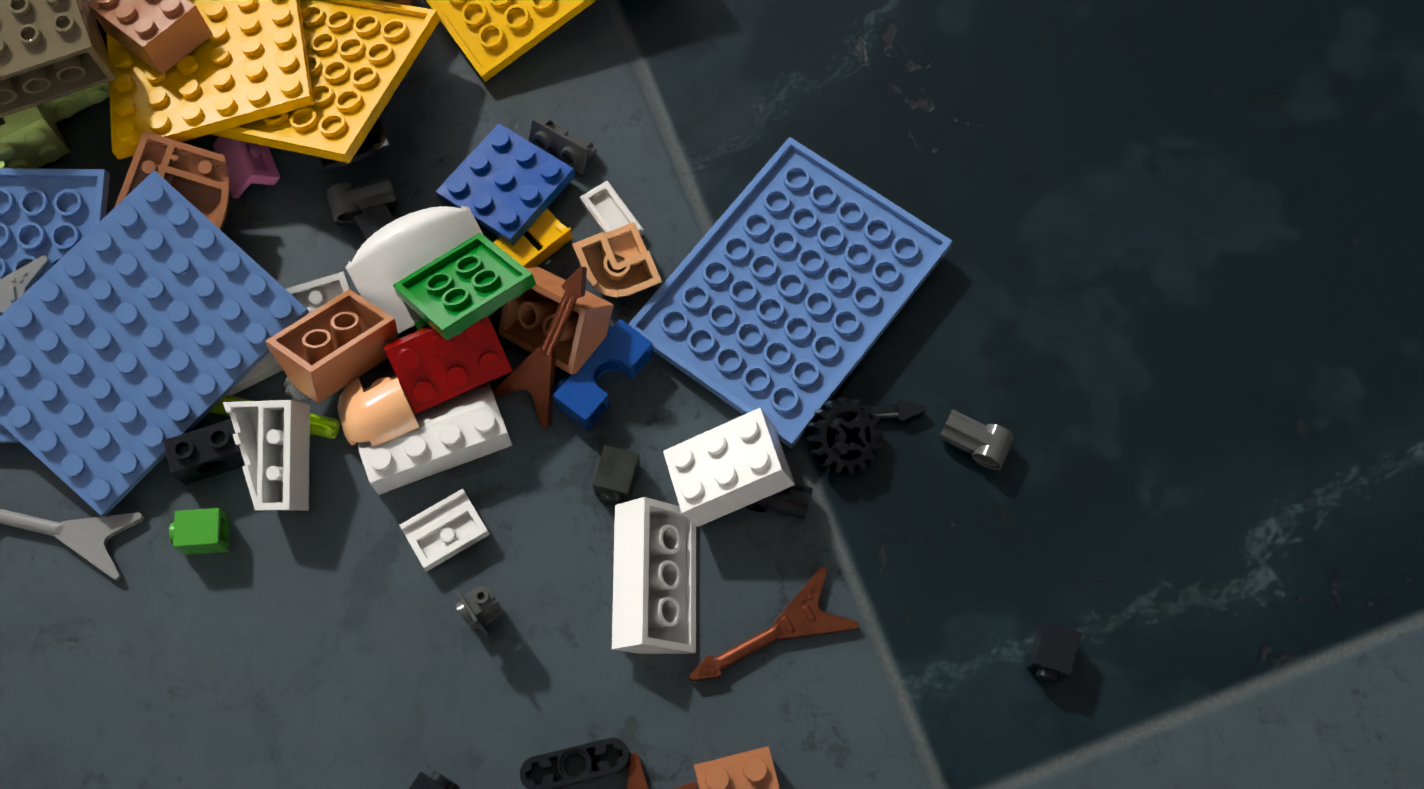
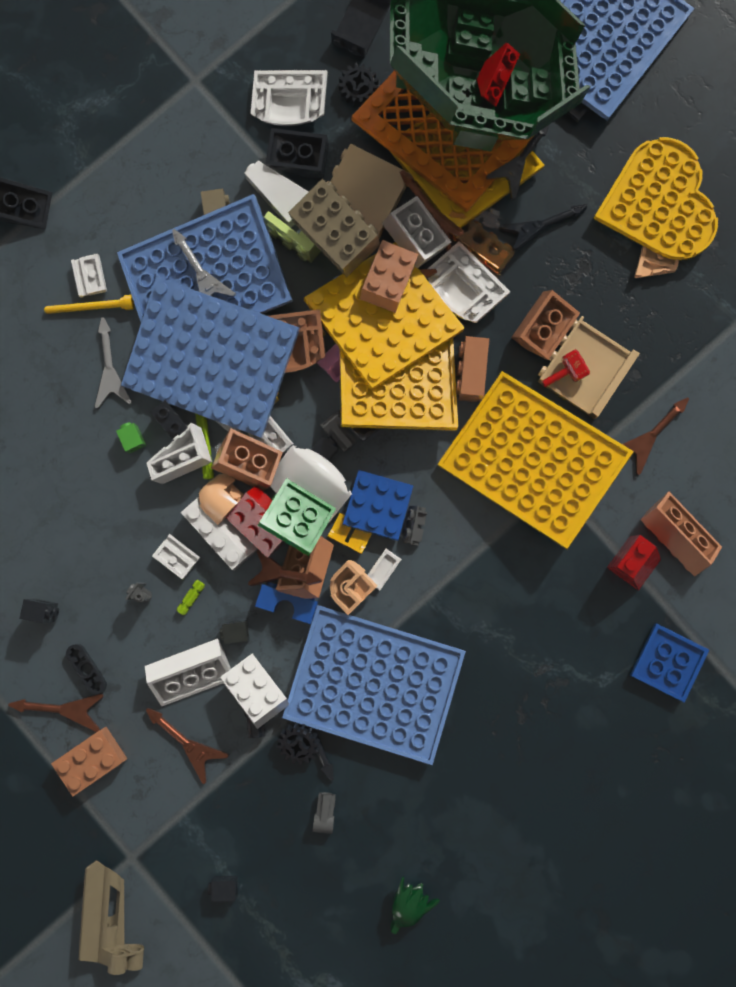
camera: 75 degrees right, 15 degrees up
none -> lime axle [176,580,205,615]
none -> dark green piece [391,877,440,935]

